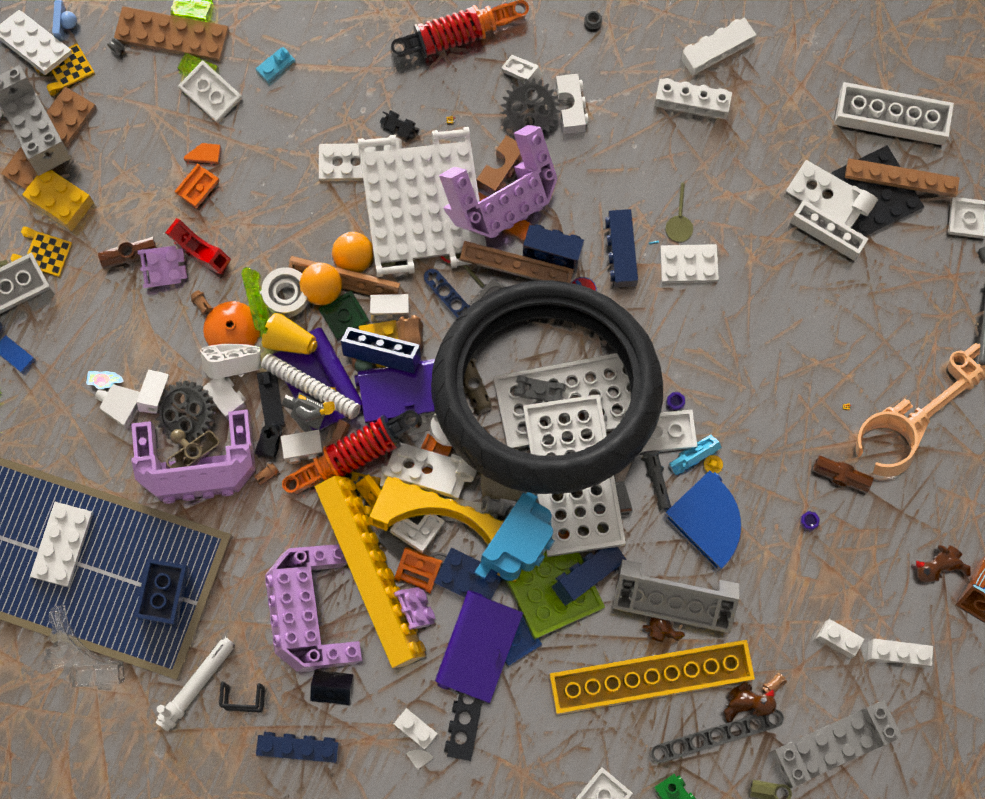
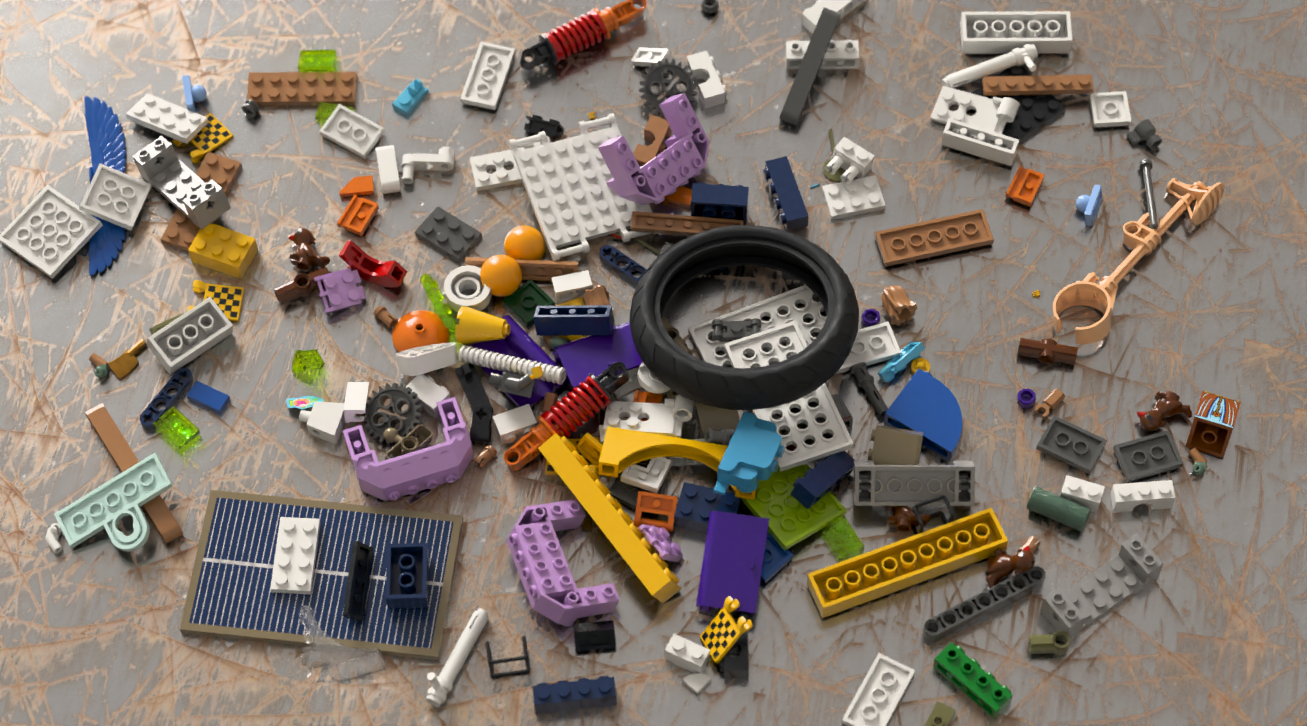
camera: 10 degrees left, 15 degrees down
none -> reddish brown animal [288,228,330,271]
none -> clear neon green tile [292,349,325,373]
none -> black plate [343,541,373,623]
none -> white beam [376,145,401,194]
none -> white beam [401,147,455,184]
none -> dark grey plate [415,206,482,263]
none -> white plate [460,42,516,110]
none -> yellow flag [699,596,753,663]
none -> dark grey beam [779,7,841,125]
none -> clear neon green plate [819,515,864,562]
none -> white brick [825,137,875,184]
none -> dark tan slope [868,425,923,465]
none -> medium nougat plate [875,209,994,267]
none -> medium nougat piece [881,285,917,326]
none -> black piece [912,495,955,535]
none -> white cylinder [942,44,1038,89]
none -> orange plate [1005,165,1045,207]
none -> sand green piece [1026,486,1091,532]
none -> medium nougat bar [1034,388,1065,420]
none -> dark grey plate [1036,415,1107,474]
none -> light blue tile [1075,185,1103,226]
none -> dark grey plate [1113,430,1183,482]
none -> arm [1188,448,1207,475]

